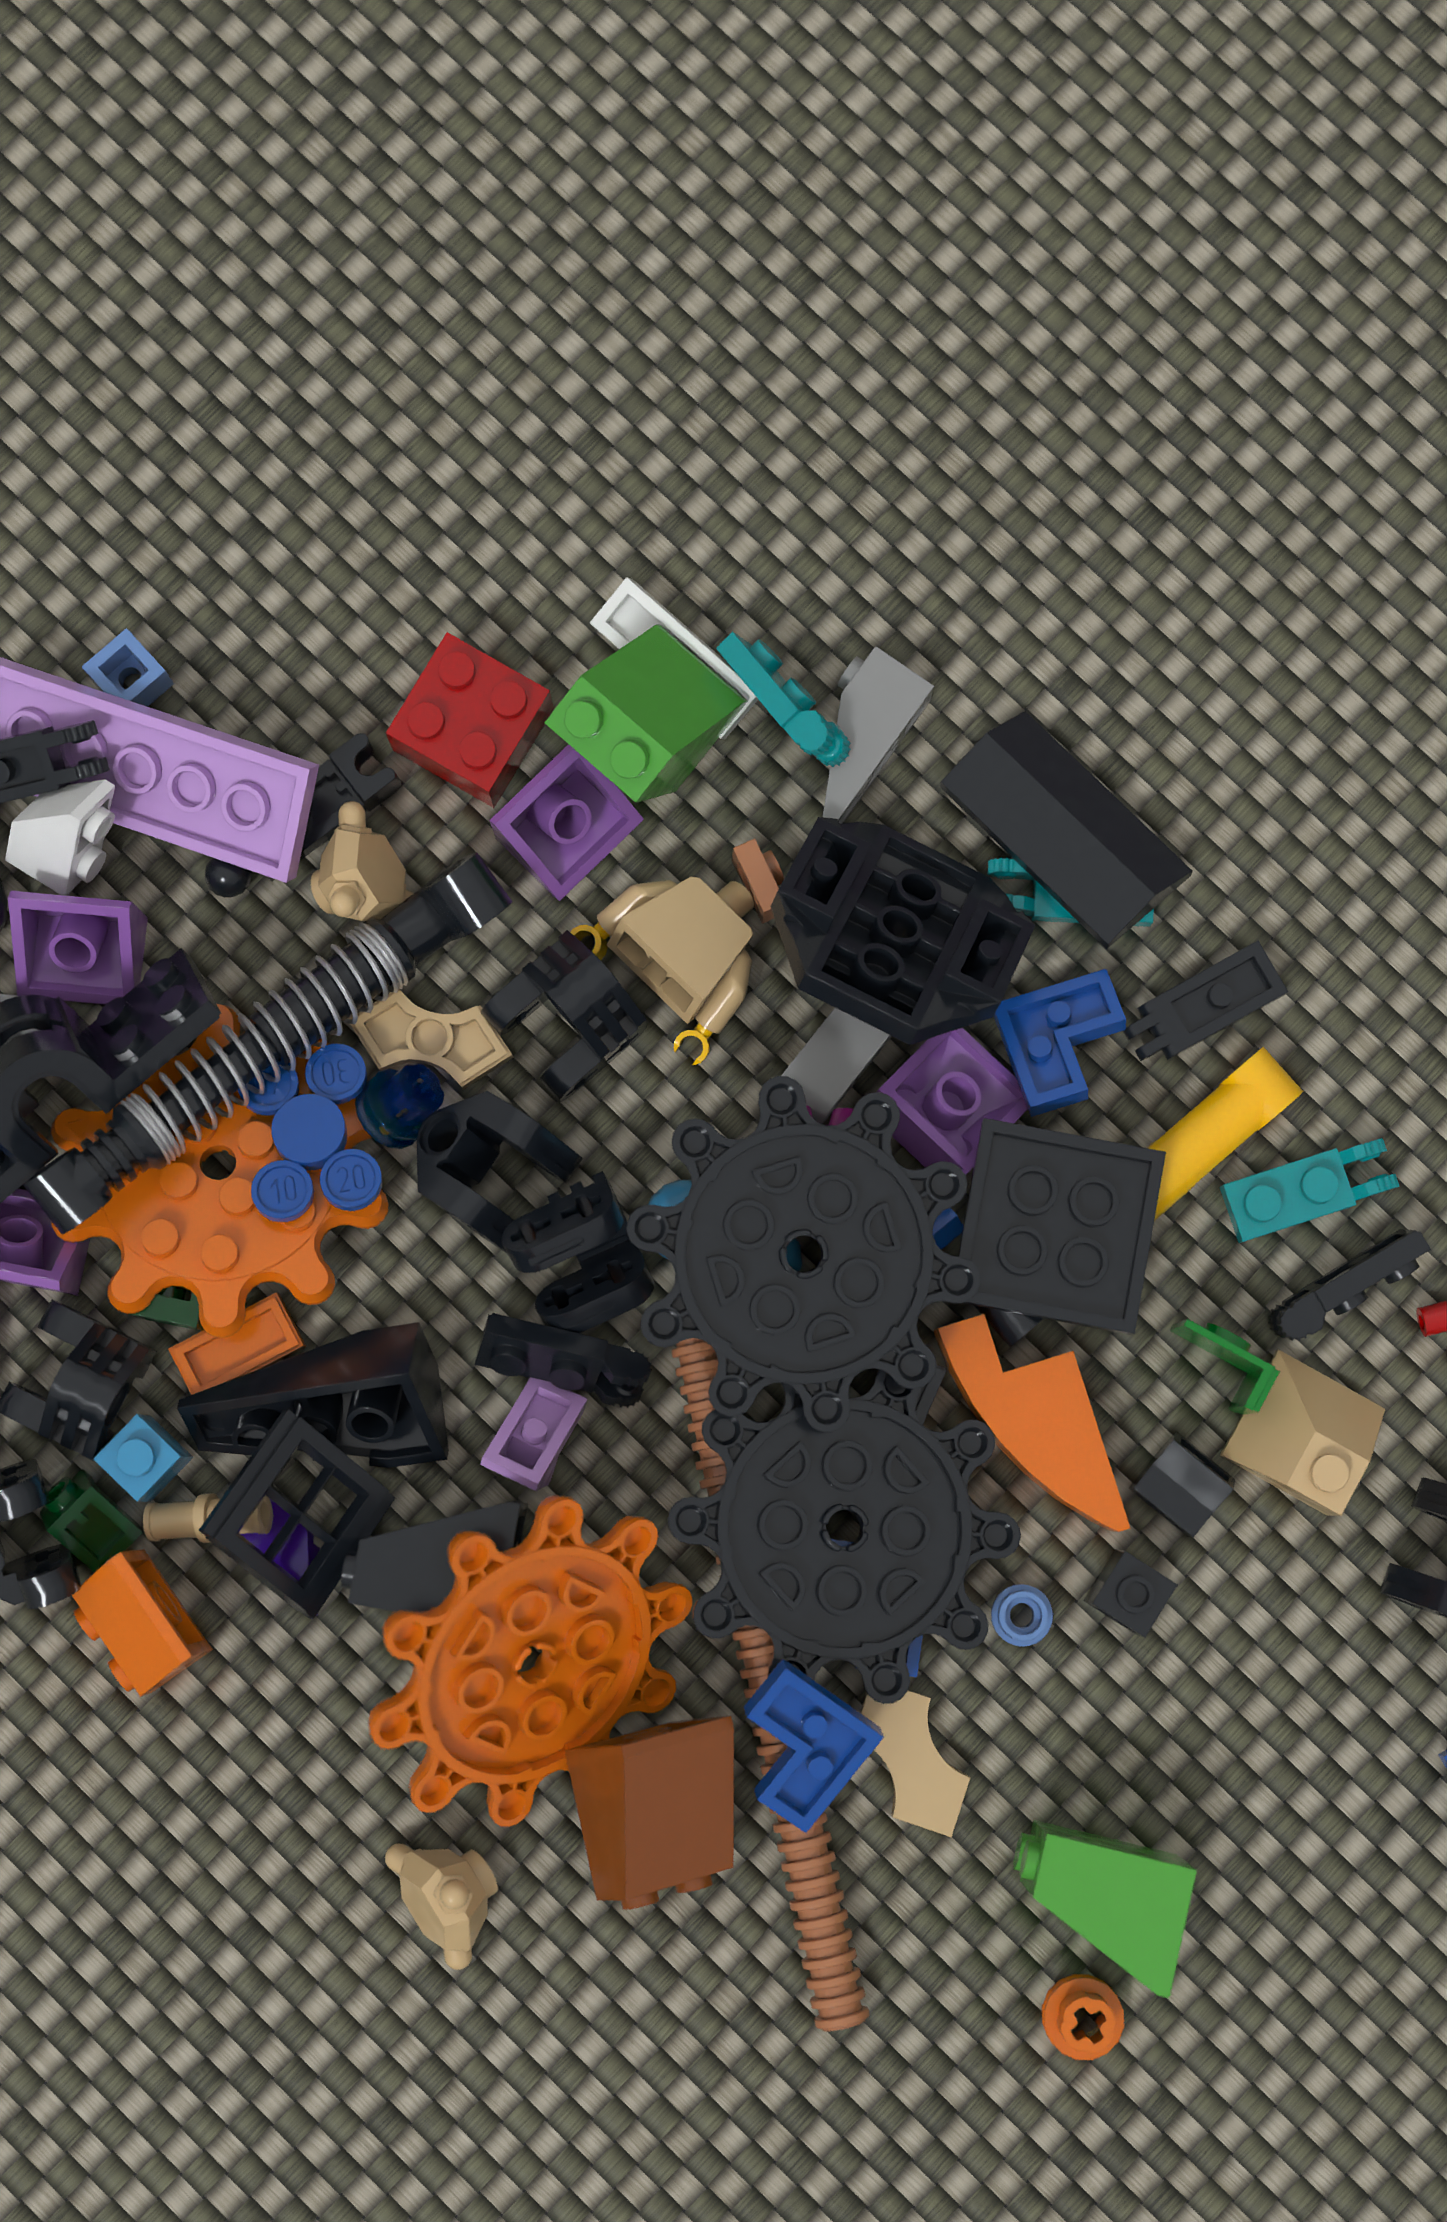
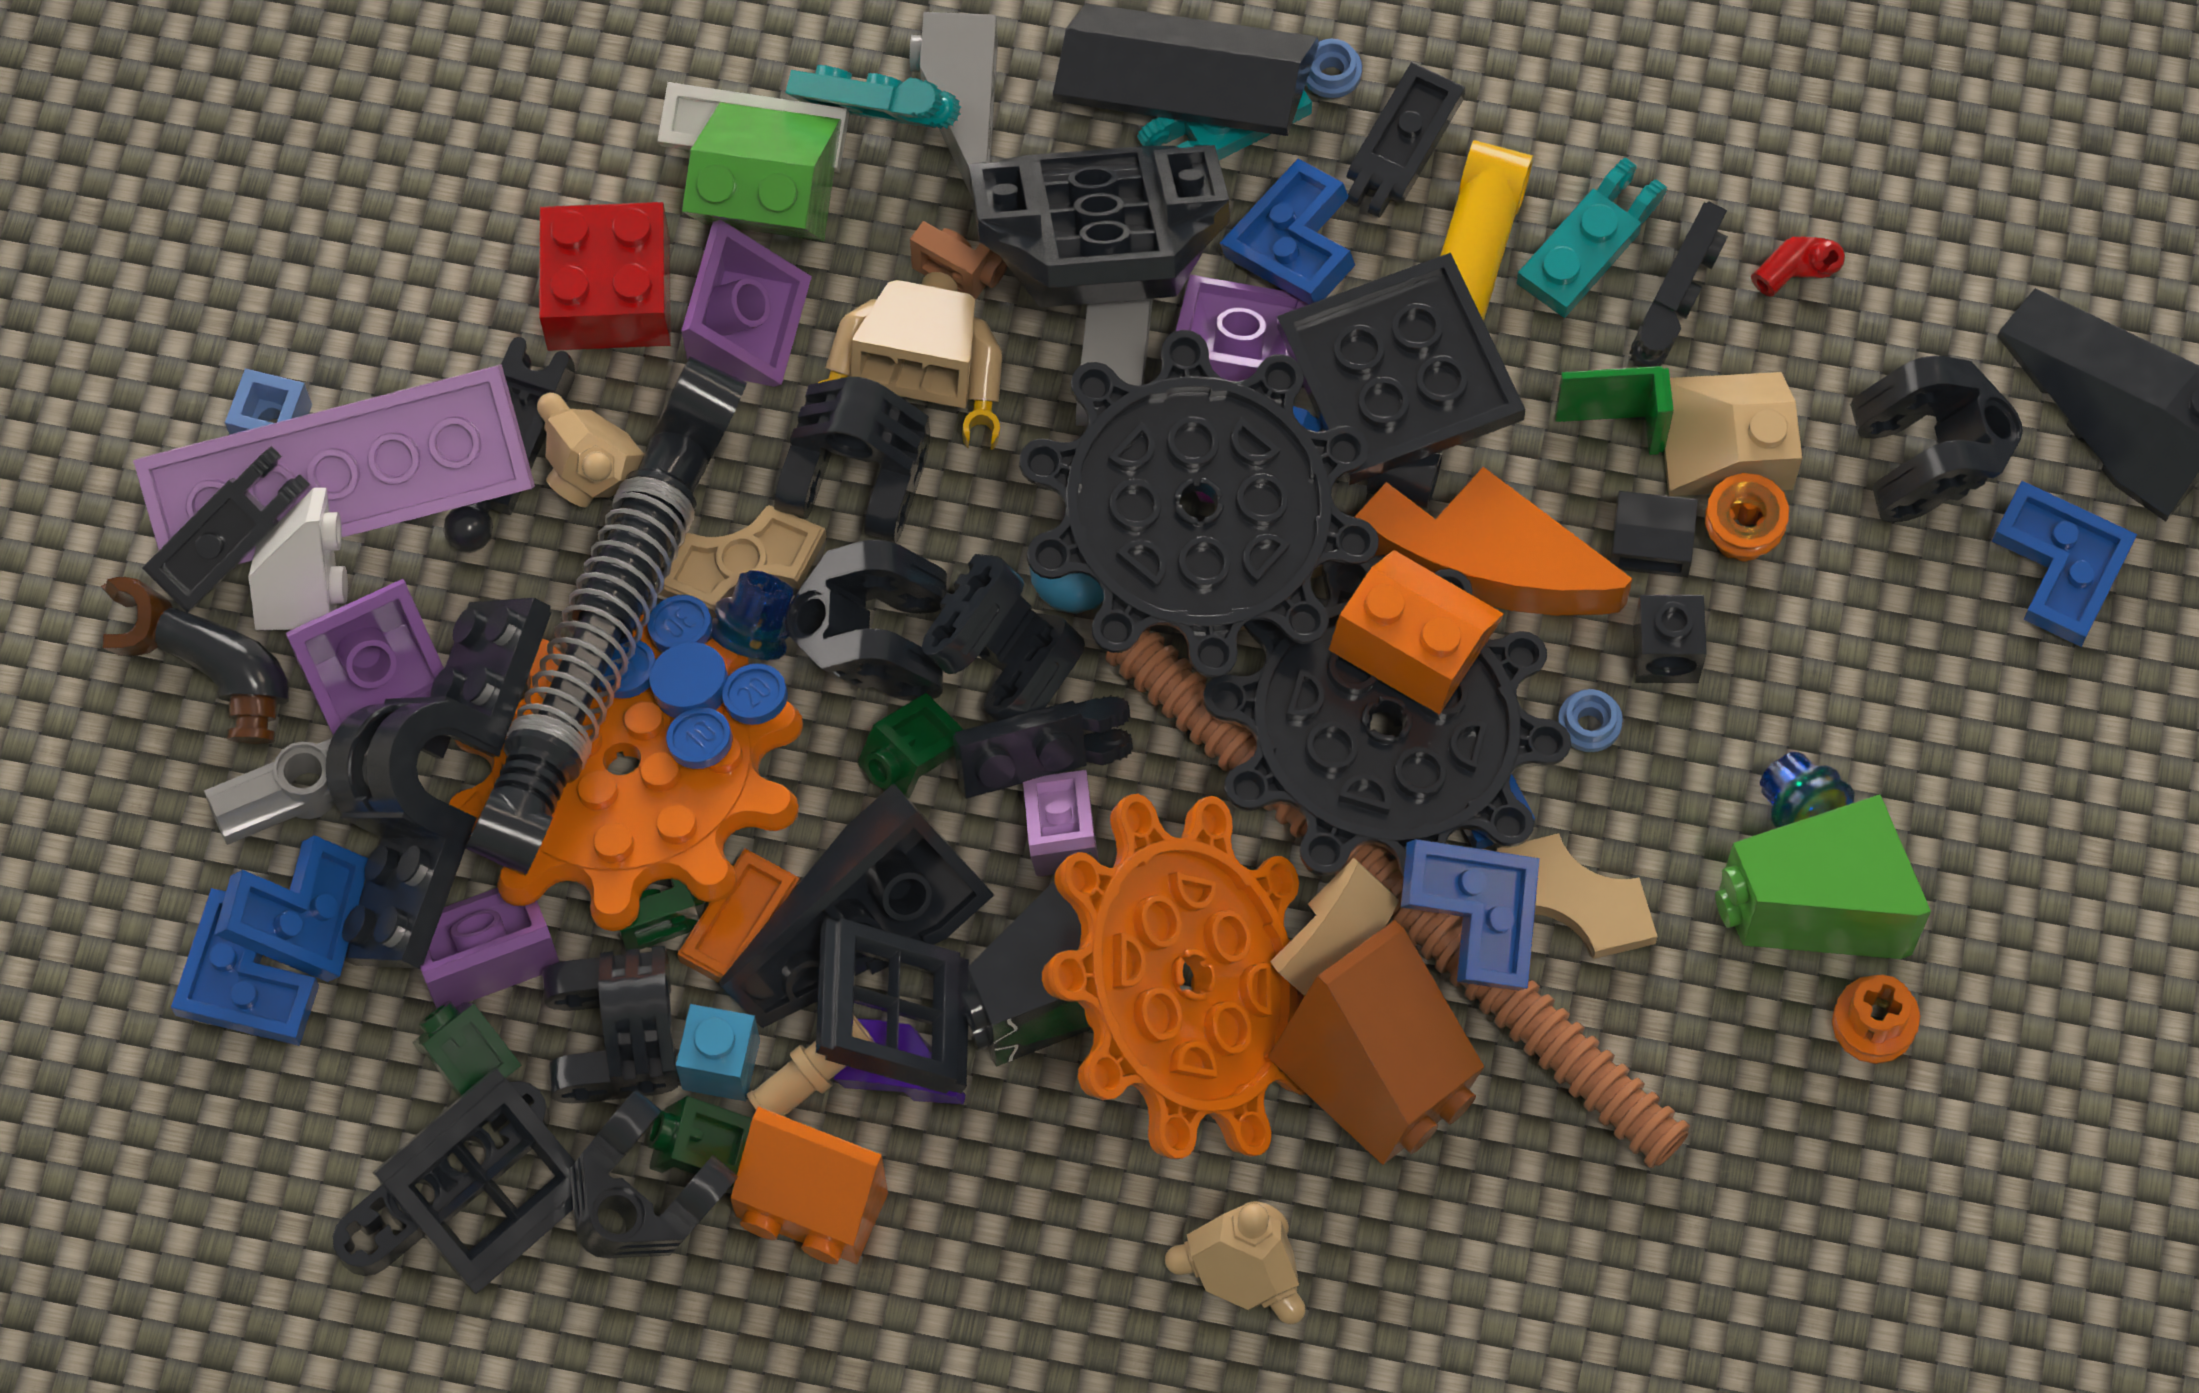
camera: 30 degrees left, 15 degrees down
none -> dark green bracket [858,693,964,799]
none -> tan slope [1270,858,1399,996]
none -> medium blue plate [1305,38,1362,98]
none -> orange slope [1329,550,1504,715]
none -> orange piece [1705,473,1789,562]
none -> piece [1760,752,1855,828]

